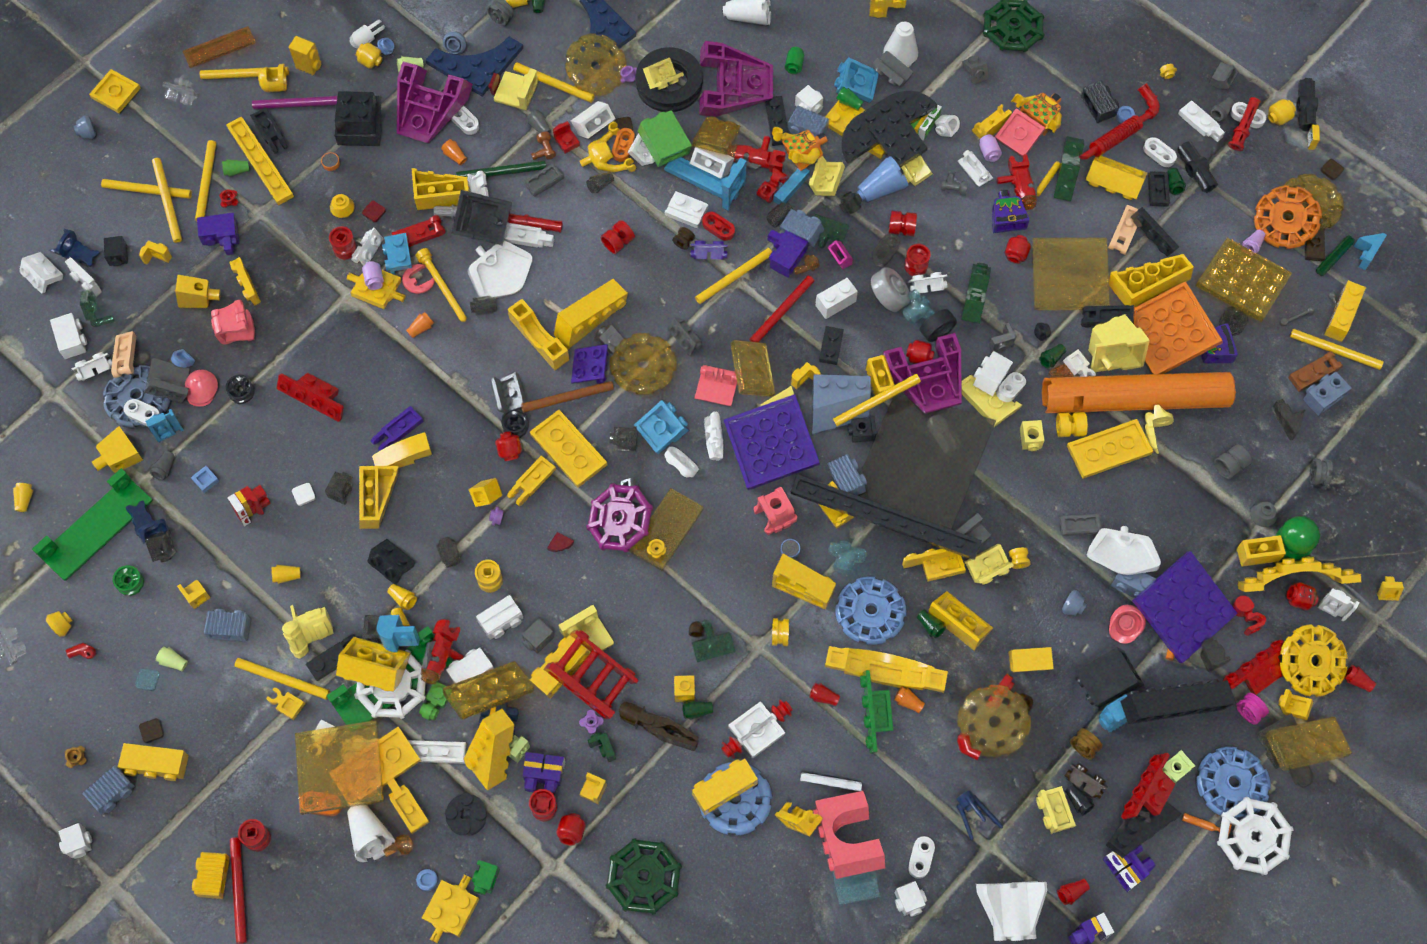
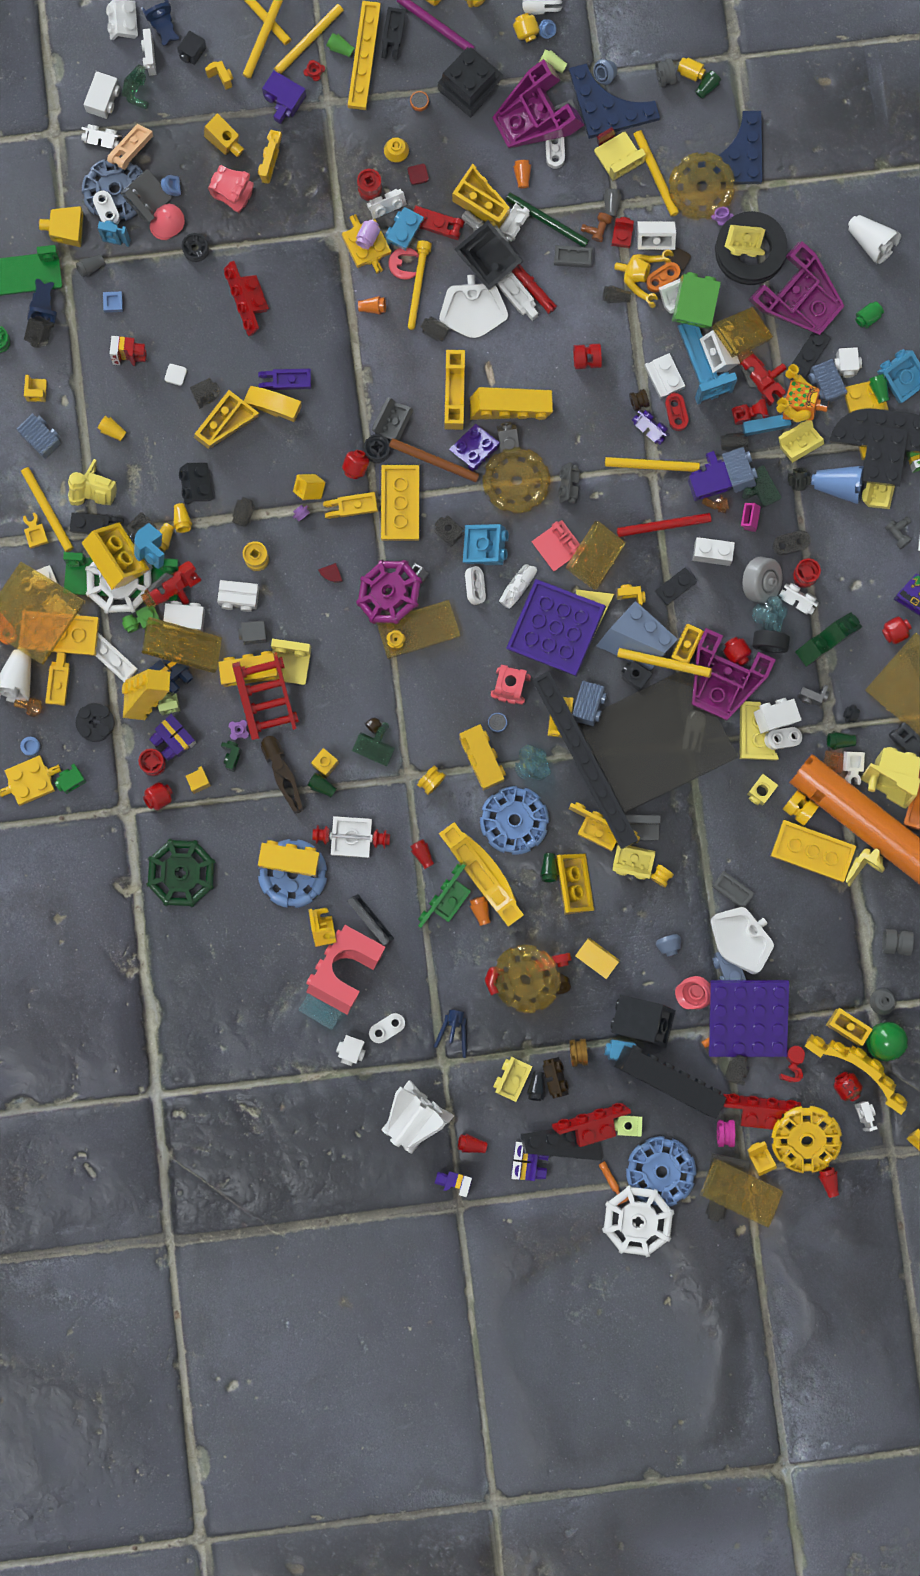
camera: 40 degrees right, 15 degrees up
red wheel [889,210,917,237] -> none

